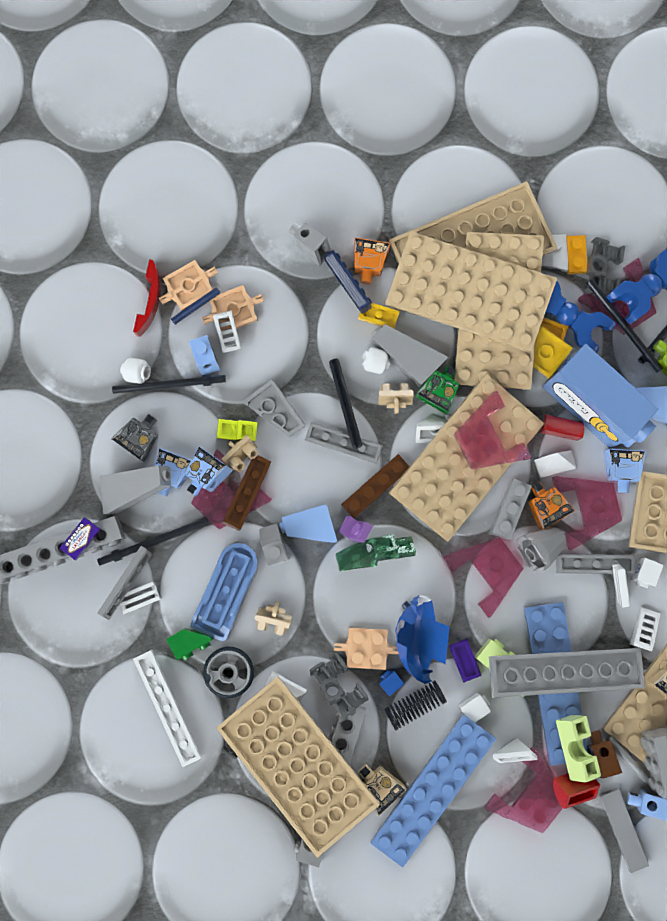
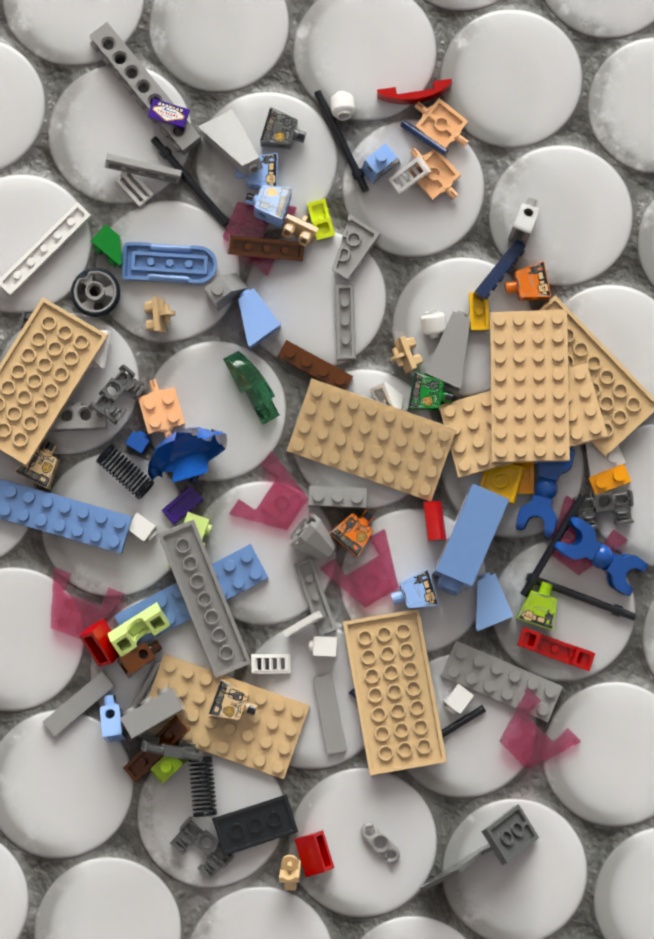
camera: 70 degrees right, 0 degrees up
black axle [329,358,362,449] -> none
medium lavender bracket [339,516,373,543] -> none
clear pink wing [453,391,531,469] -> none
white slope [493,738,538,763] -> none
white slope [534,450,576,478] -> none

